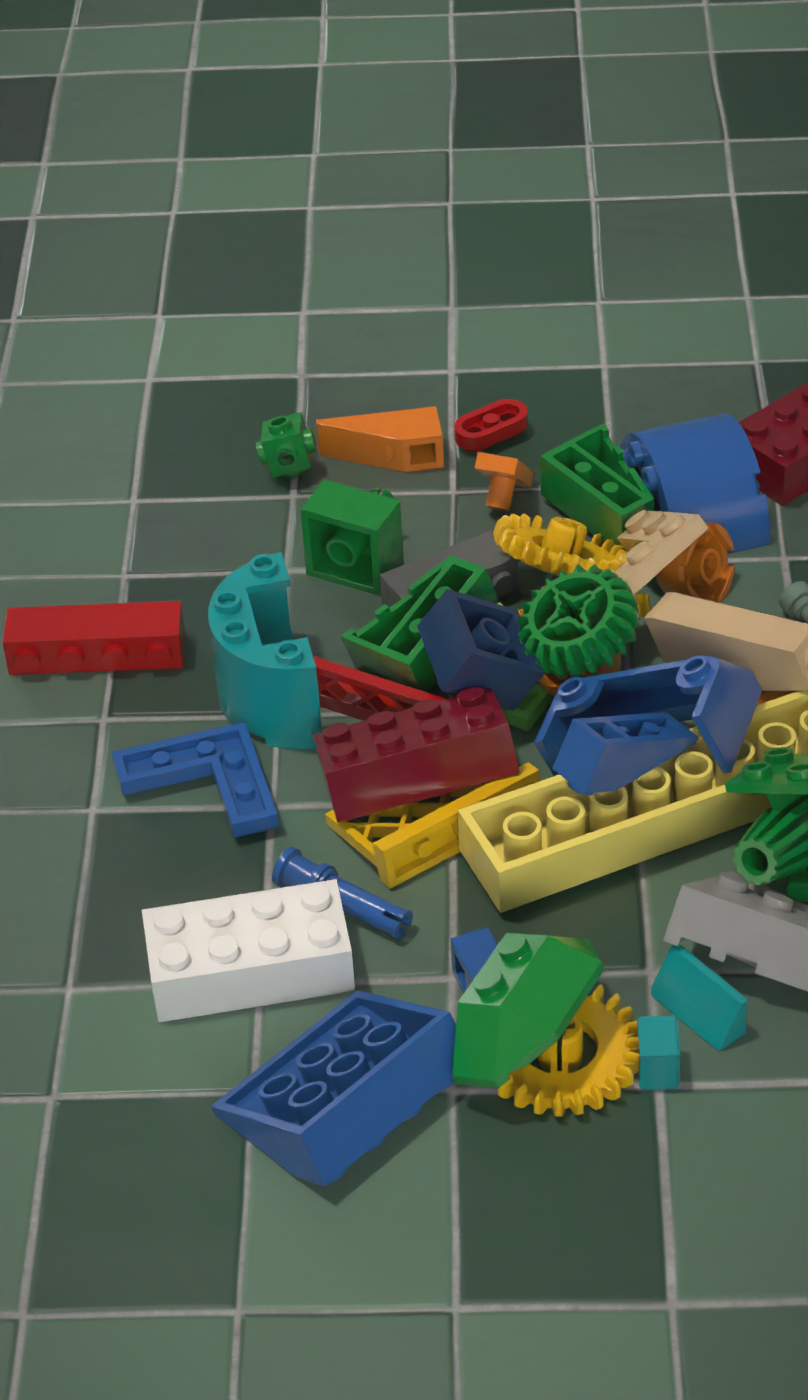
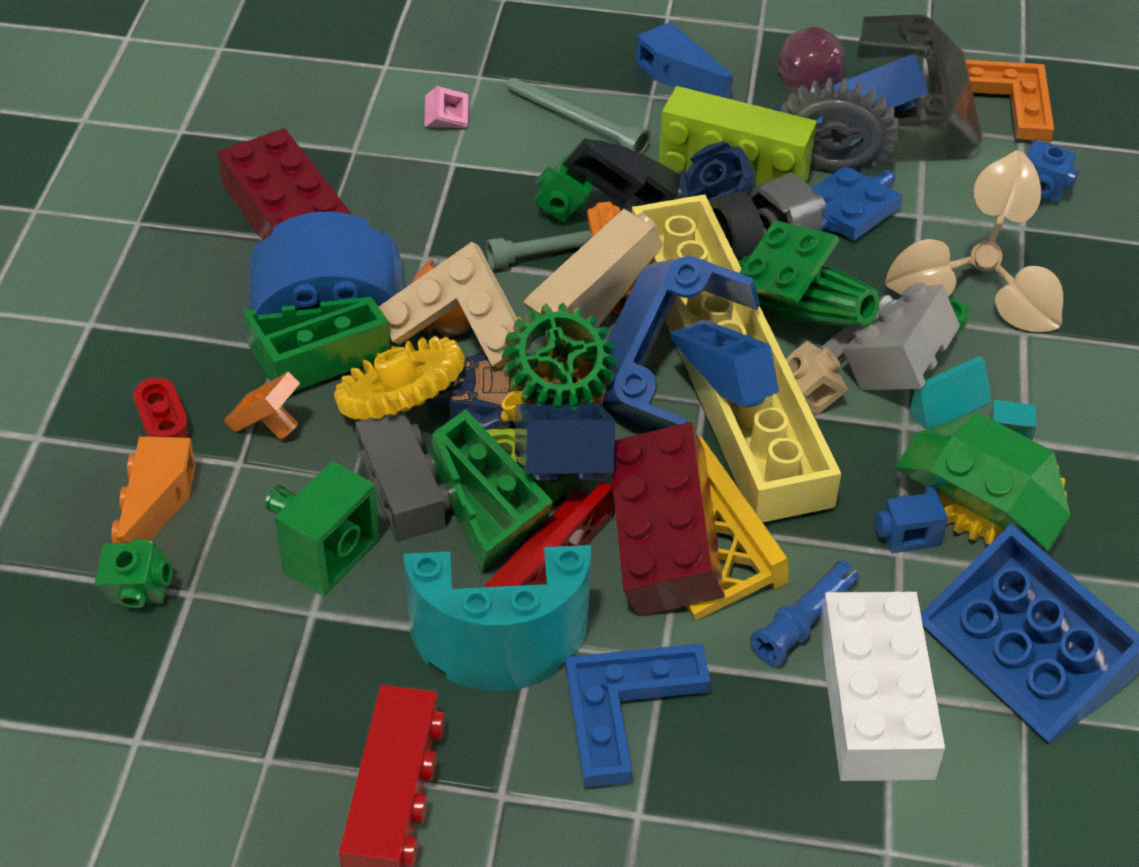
camera: 85 degrees left, 5 degrees up
none -> tan brick [786,341,848,415]

